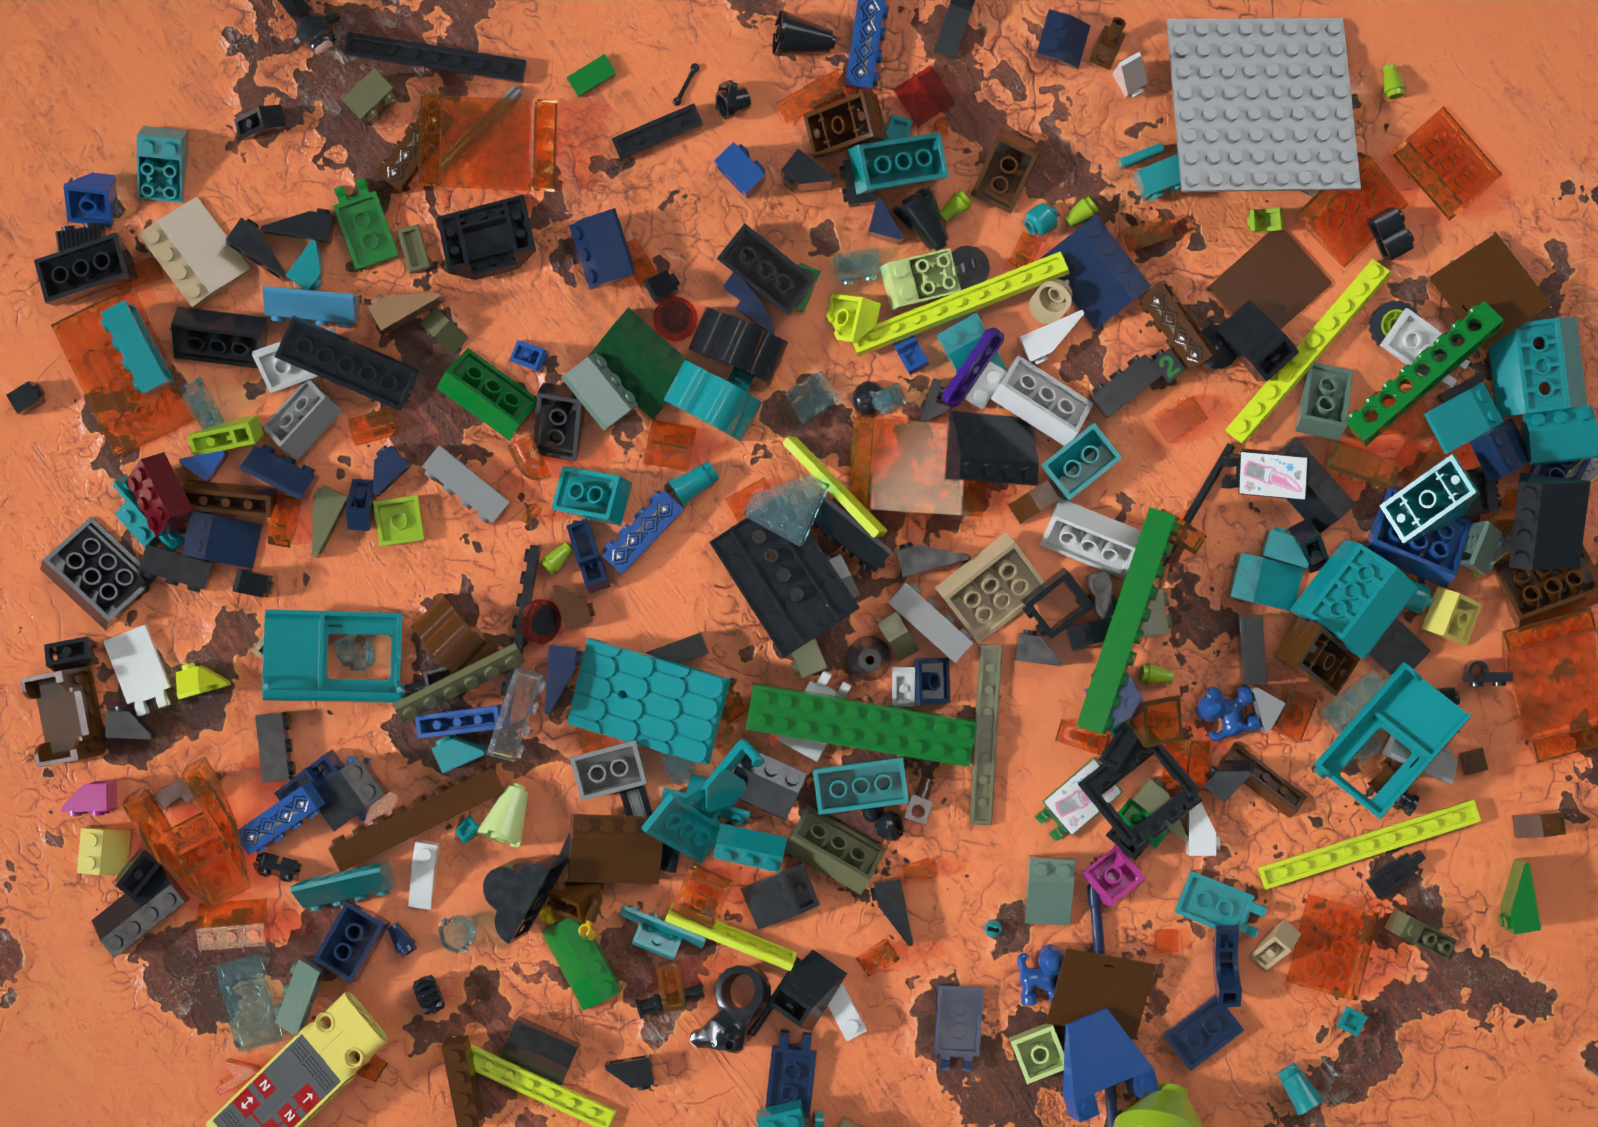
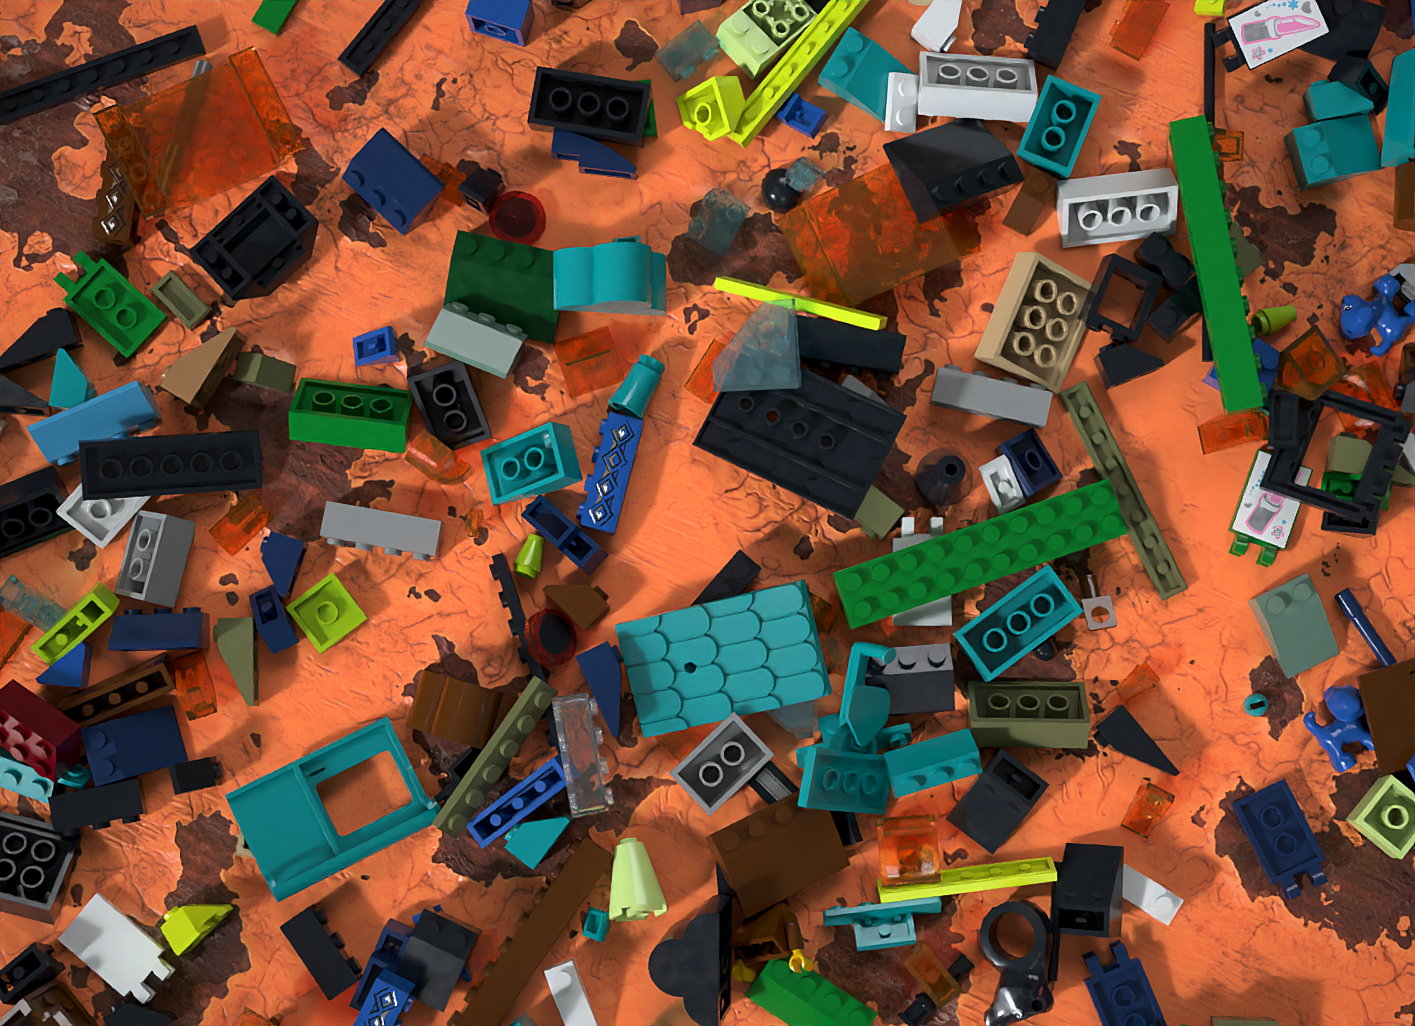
camera: 30 degrees left, 5 degrees down
clear light blue hair [334,634,376,672] -> none
olive brick [341,68,399,126] -> none
black brick [688,307,789,384] -> none
black cone [875,811,904,841] -> none
olive slope [877,611,919,661] -> none
black slope [896,542,969,577] -> none
black slope [919,378,952,423] -> none
dark purple plate [942,327,1004,407] -> none
dark pink slope [1081,845,1146,908] -> none
black brick [1236,615,1267,685] -> none

